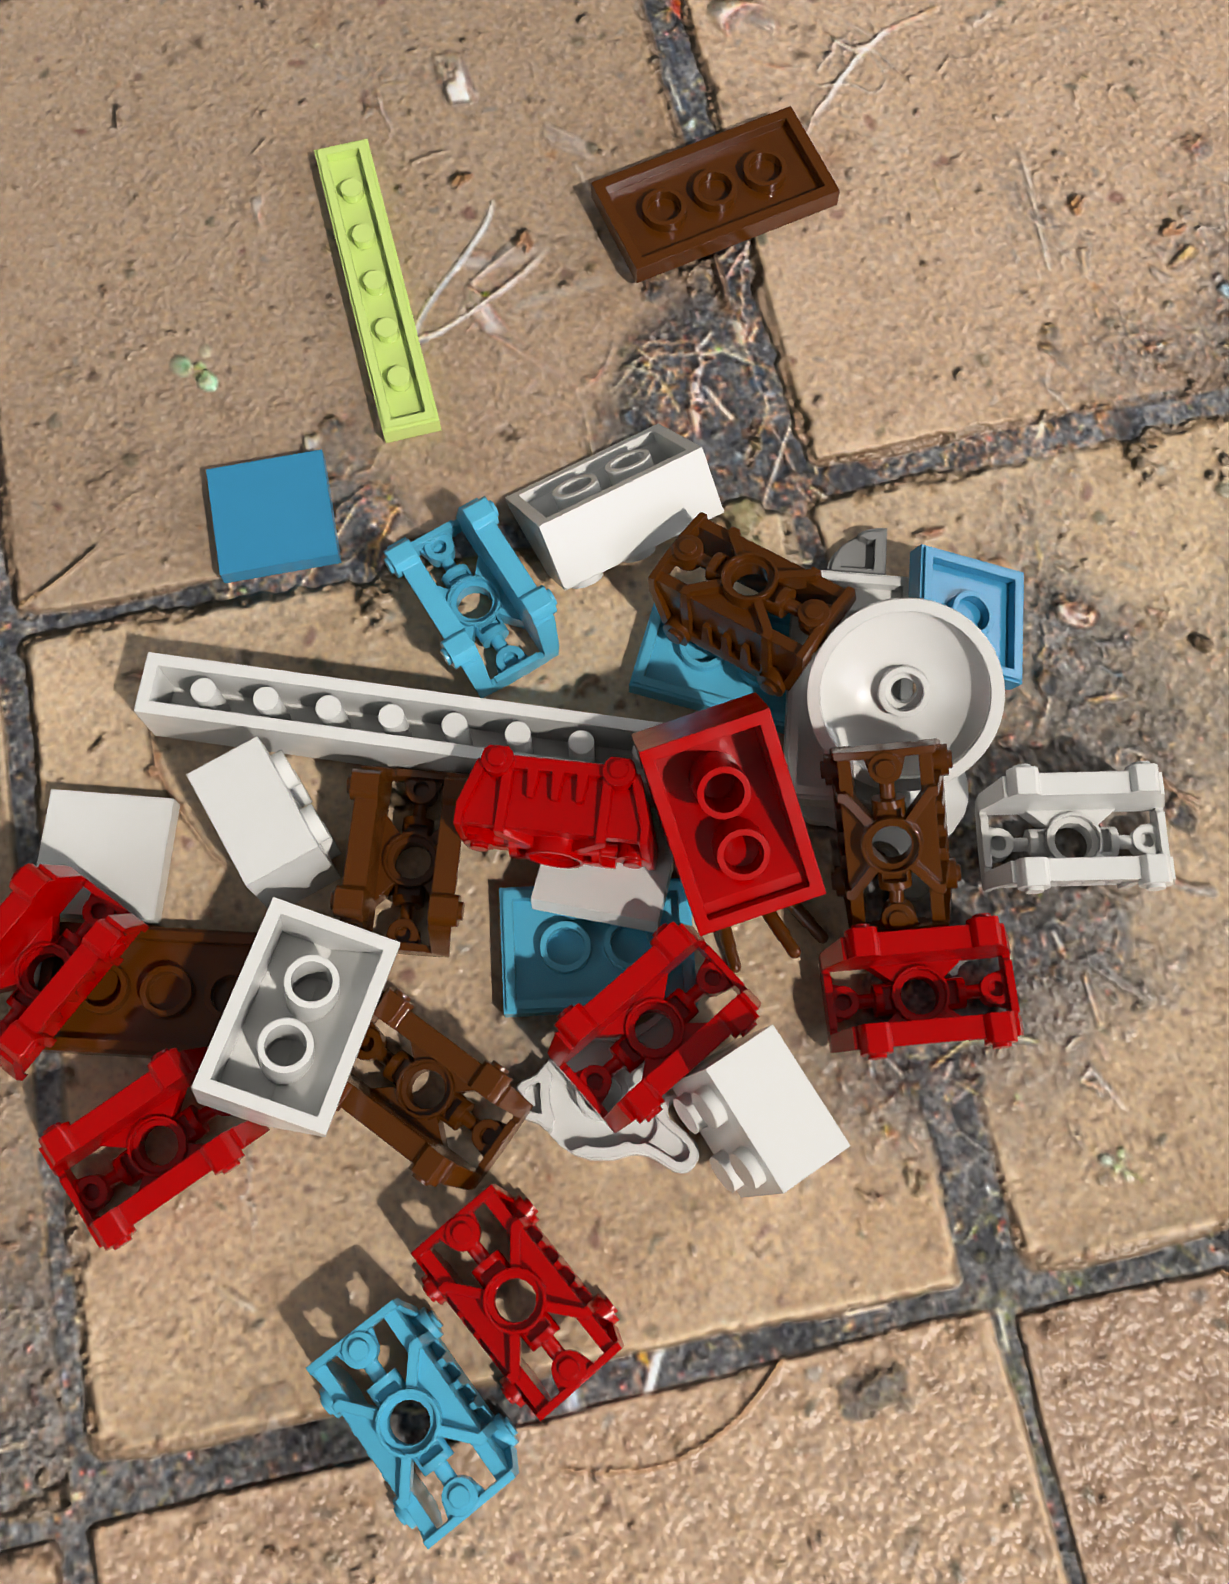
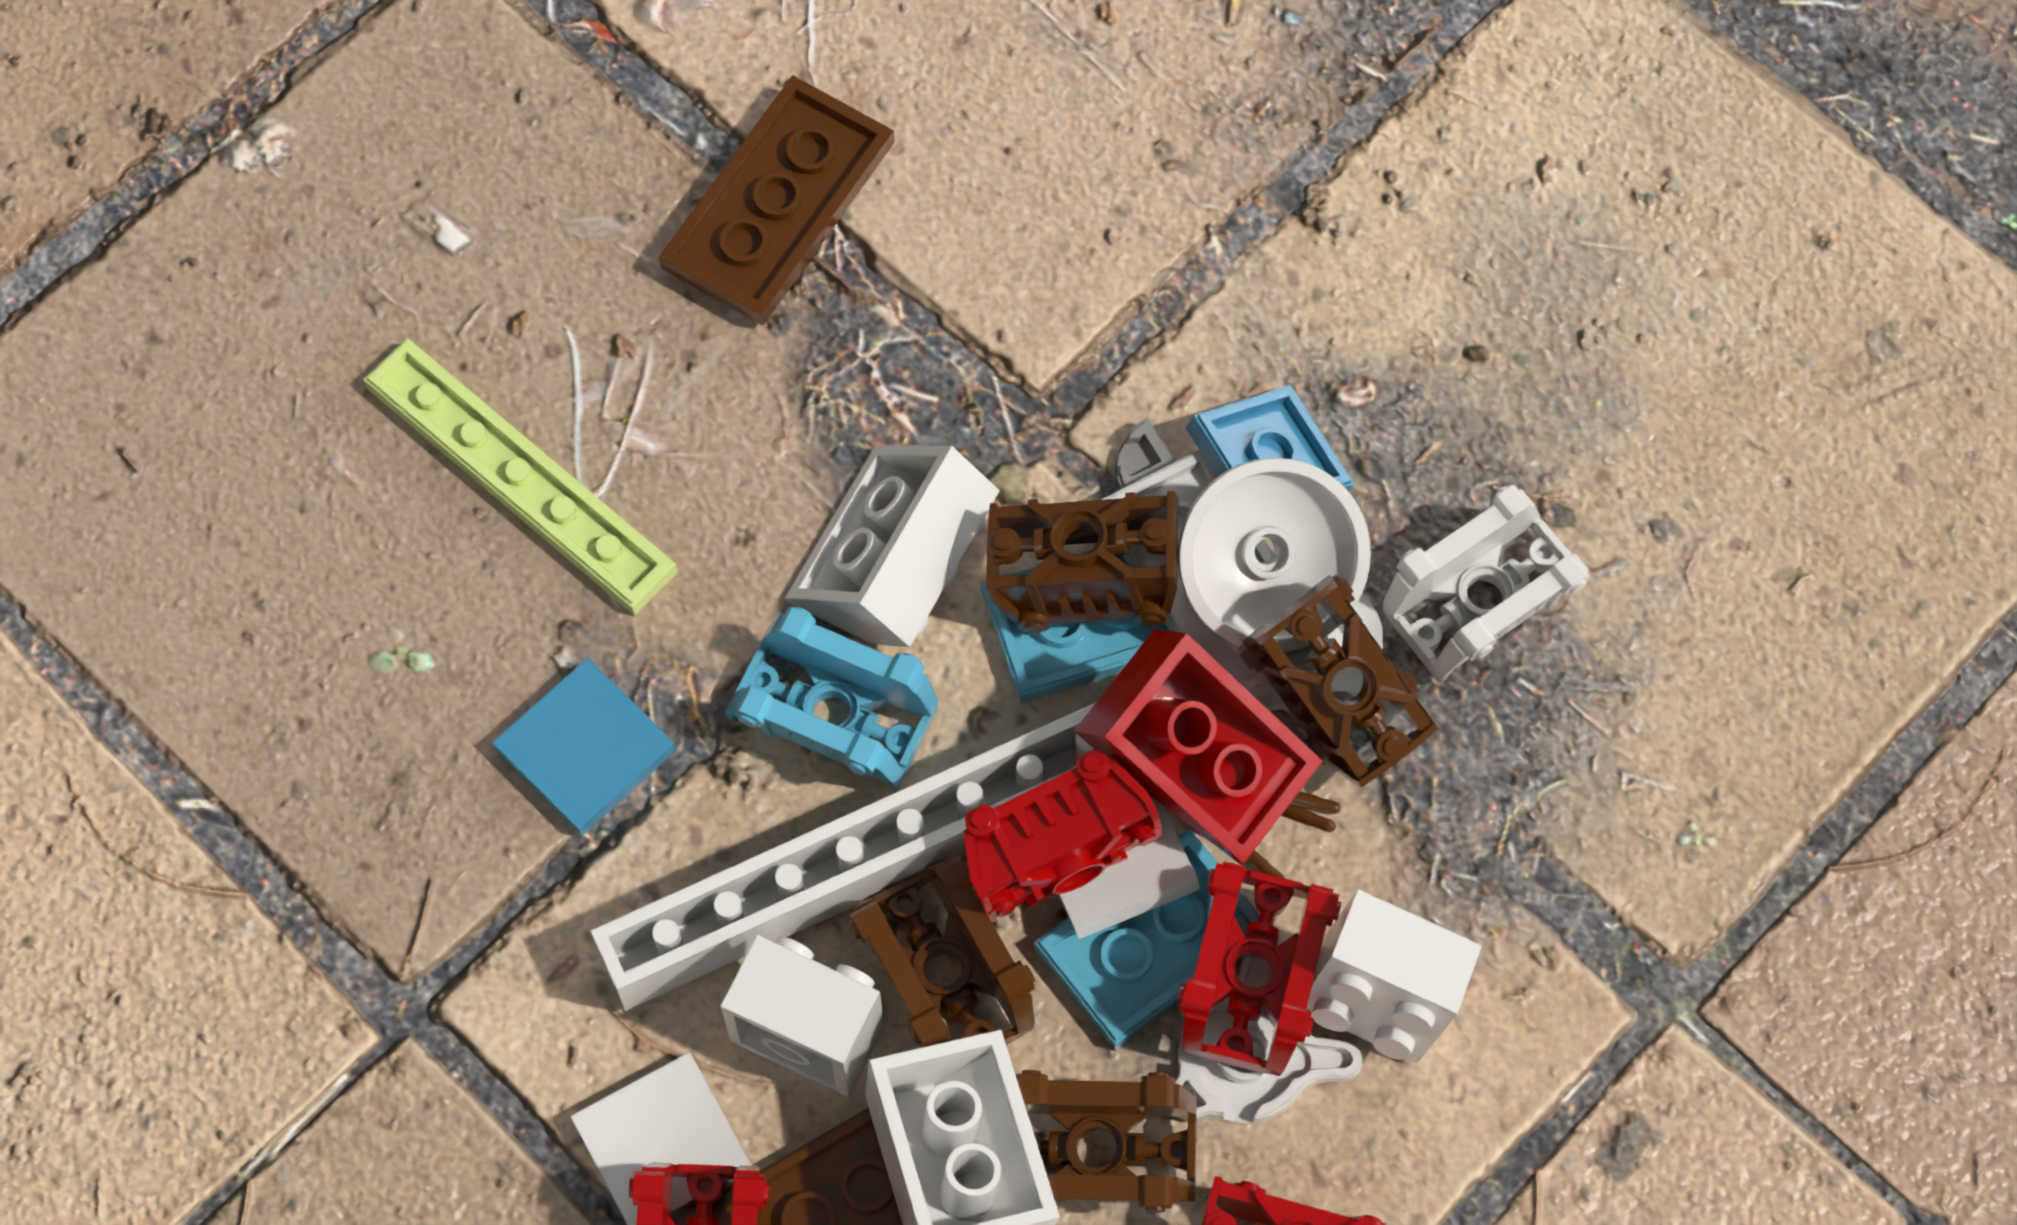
camera: 35 degrees left, 5 degrees down
red piece [818,913,1024,1060] -> none

